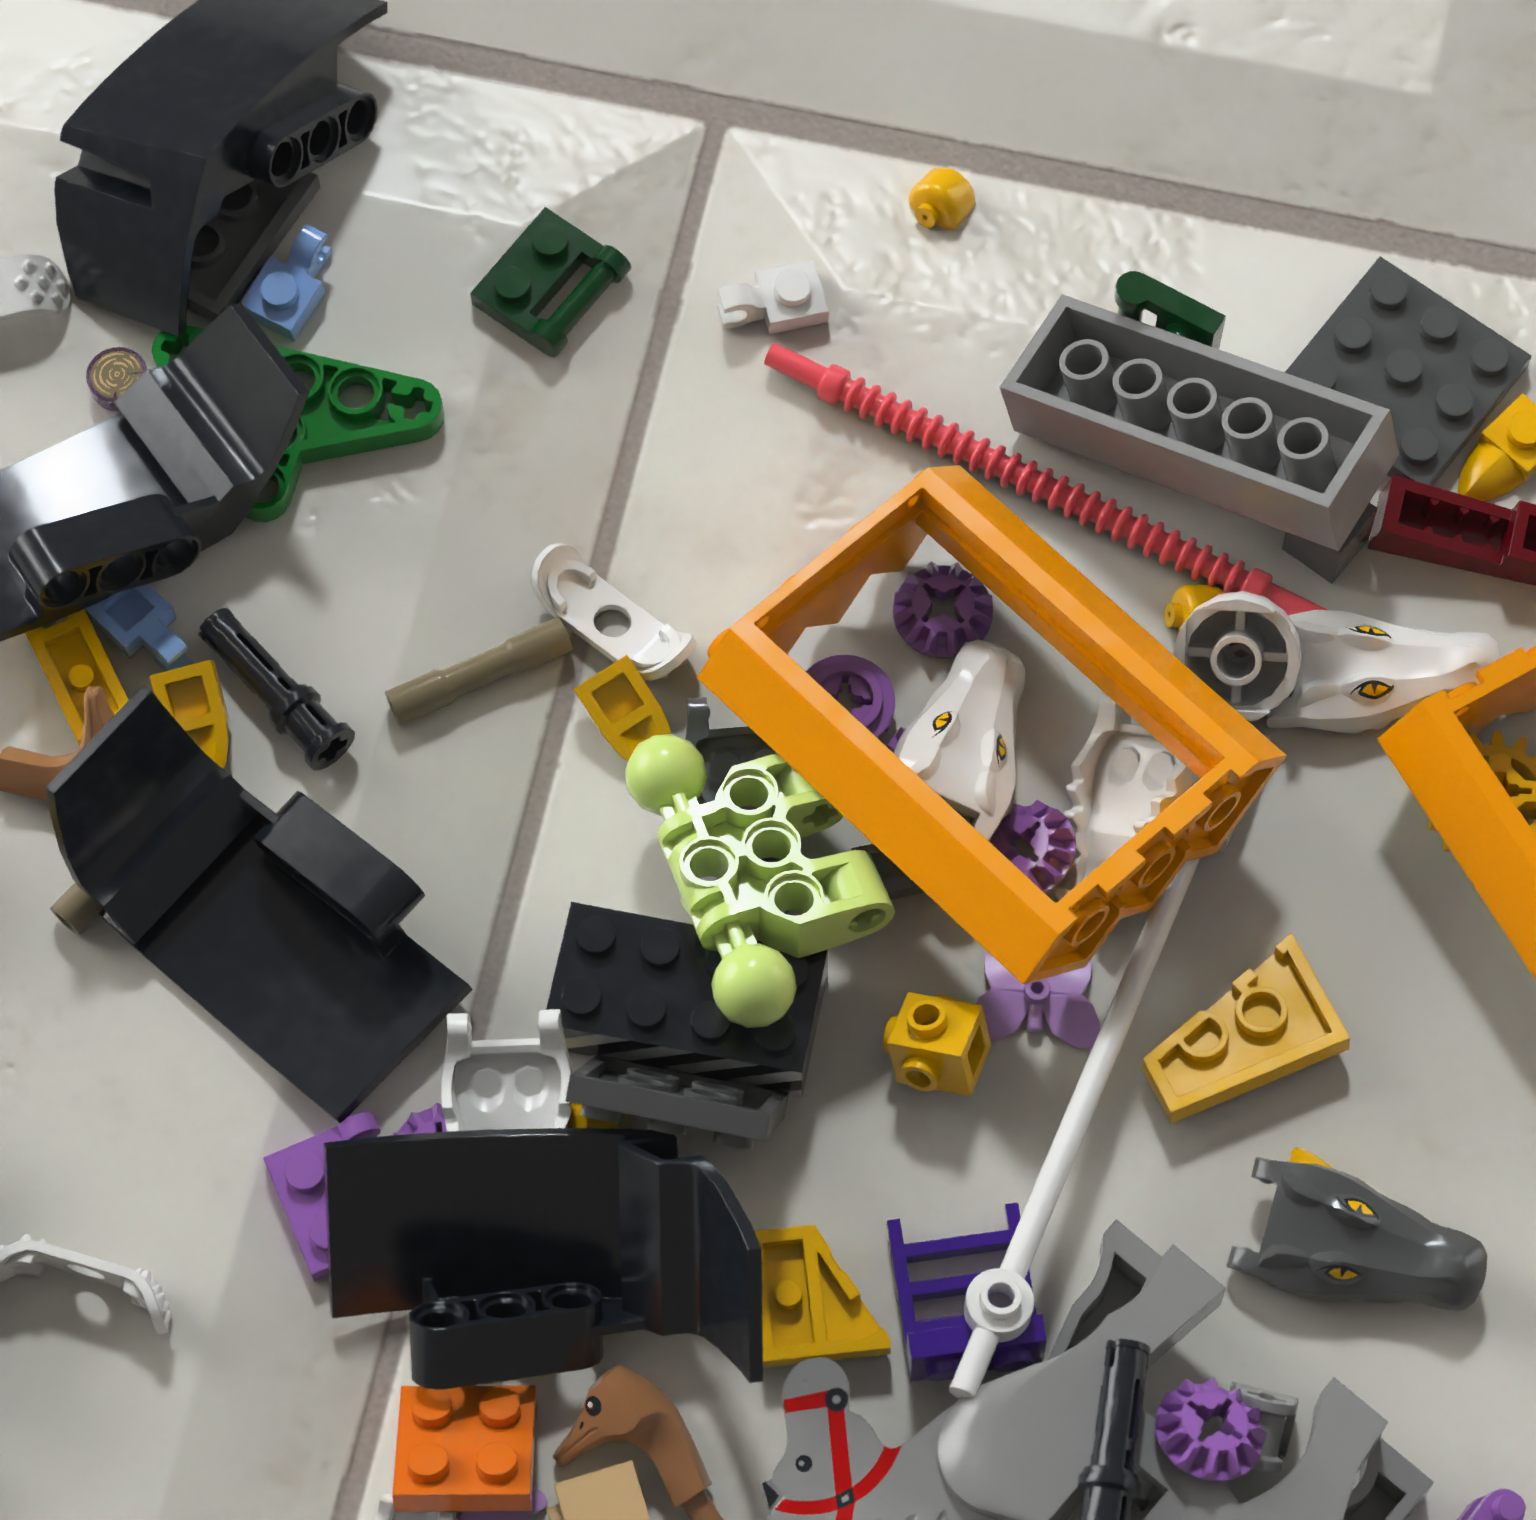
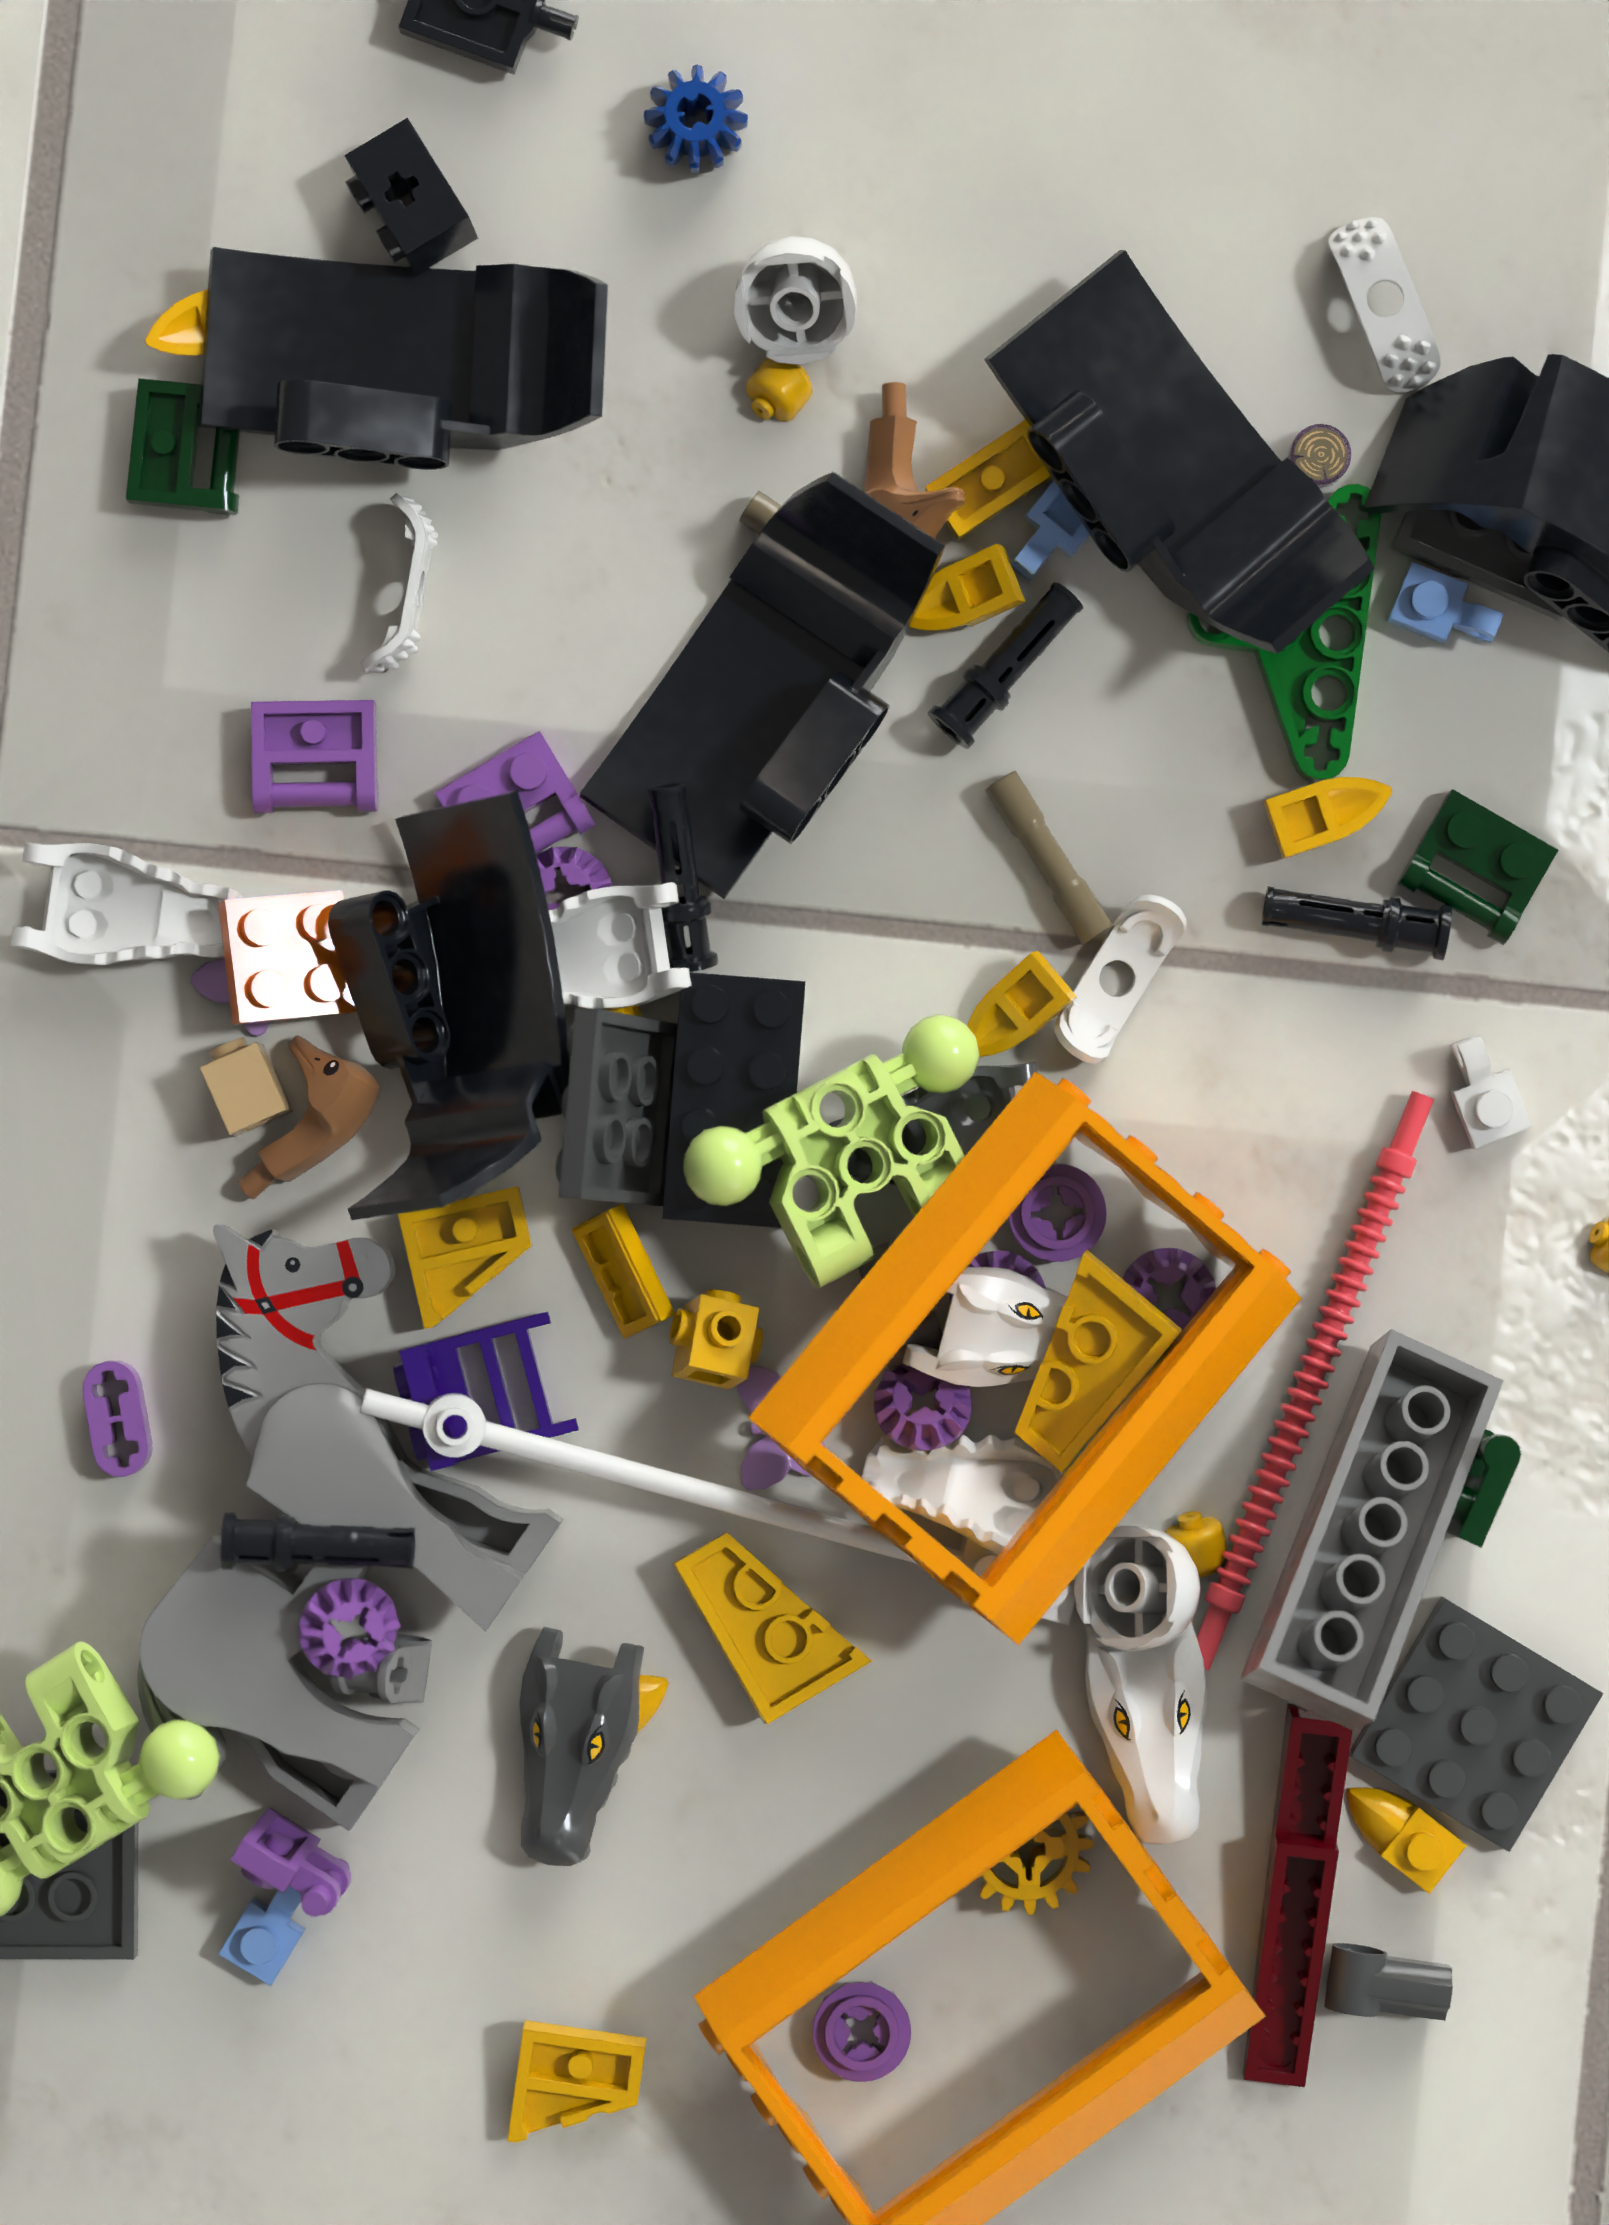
camera: 80 degrees right, 20 degrees up
none -> medium lavender plate [251,700,378,814]
none -> yellow plate [572,1203,675,1339]
none -> black pin [647,782,718,972]
none -> yellow wing [1014,1250,1183,1473]
none -> black pin [1262,886,1452,960]
none -> yellow plate [1263,777,1392,859]

